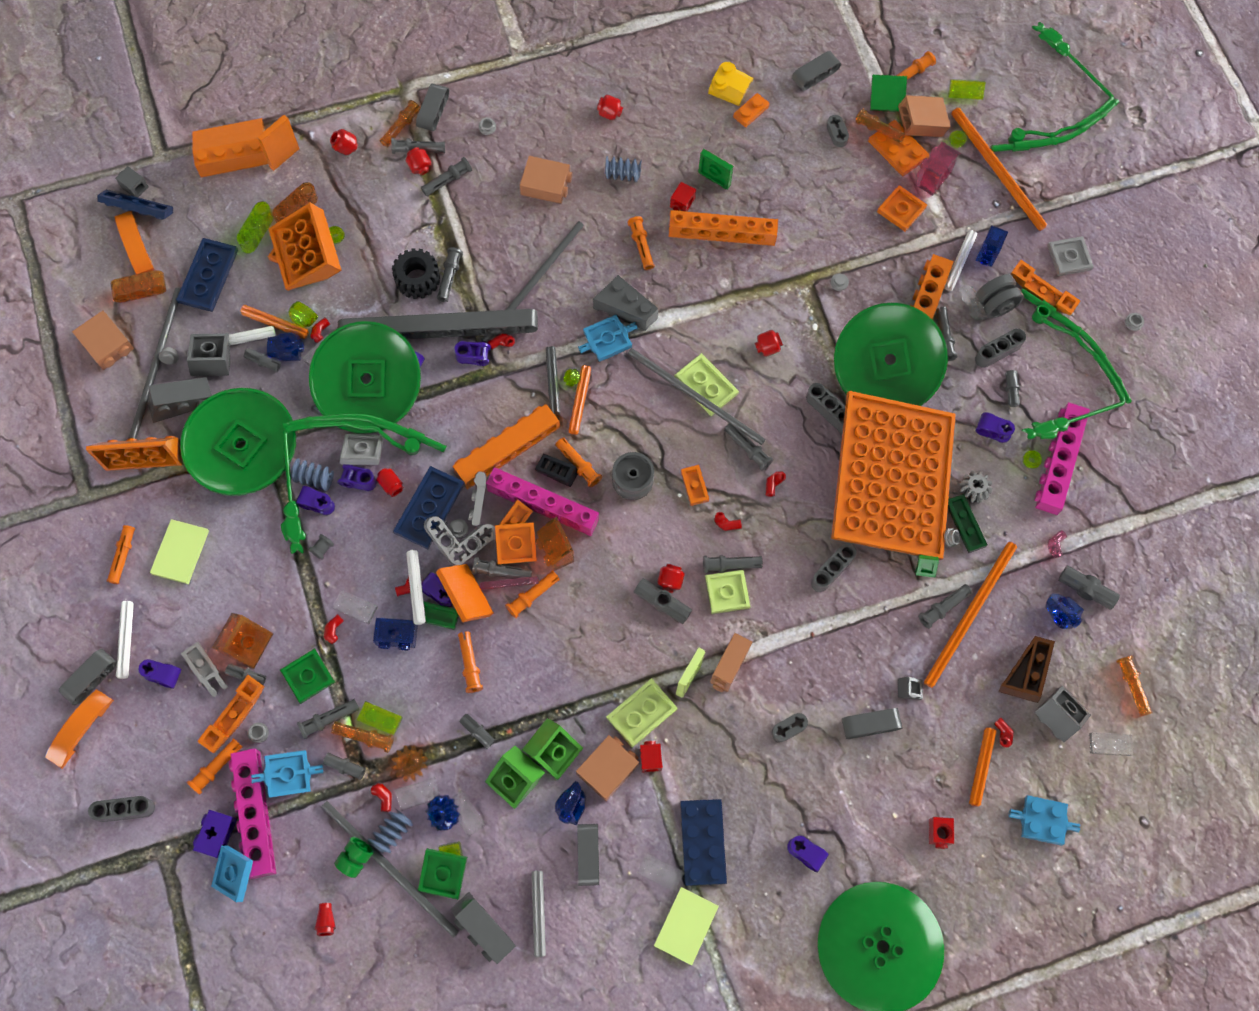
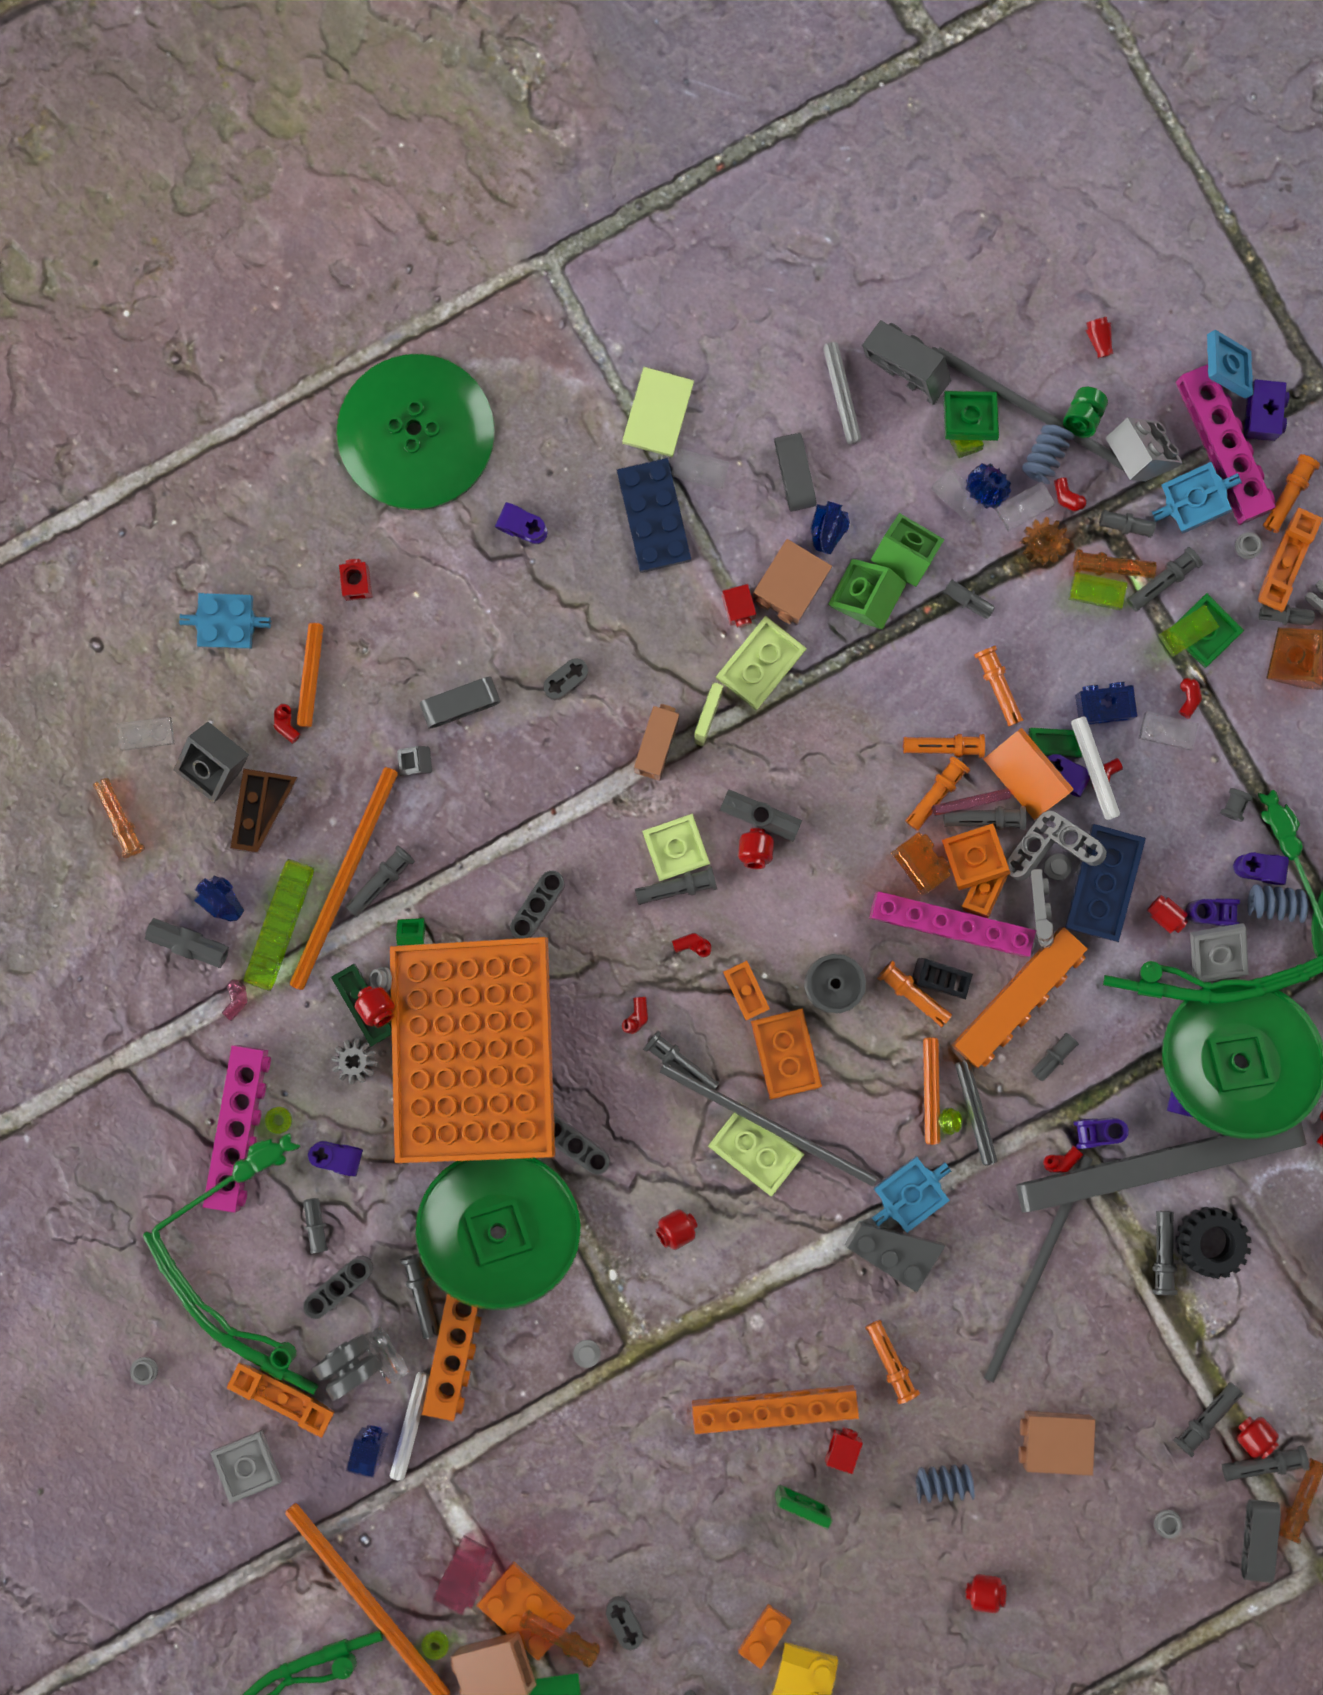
camera: 175 degrees right, 15 degrees up
orange plate [877,185,927,232] -> none
none -> clear neon green beam [244,859,314,991]
none -> red head [355,986,395,1028]
none -> orange tile [751,1008,822,1100]
none -> orange pin [903,734,985,758]
none -> dark grey axle [1032,1033,1079,1081]
none -> light grey slope [1106,417,1183,481]
none -> clear neon green plate [1158,605,1219,657]

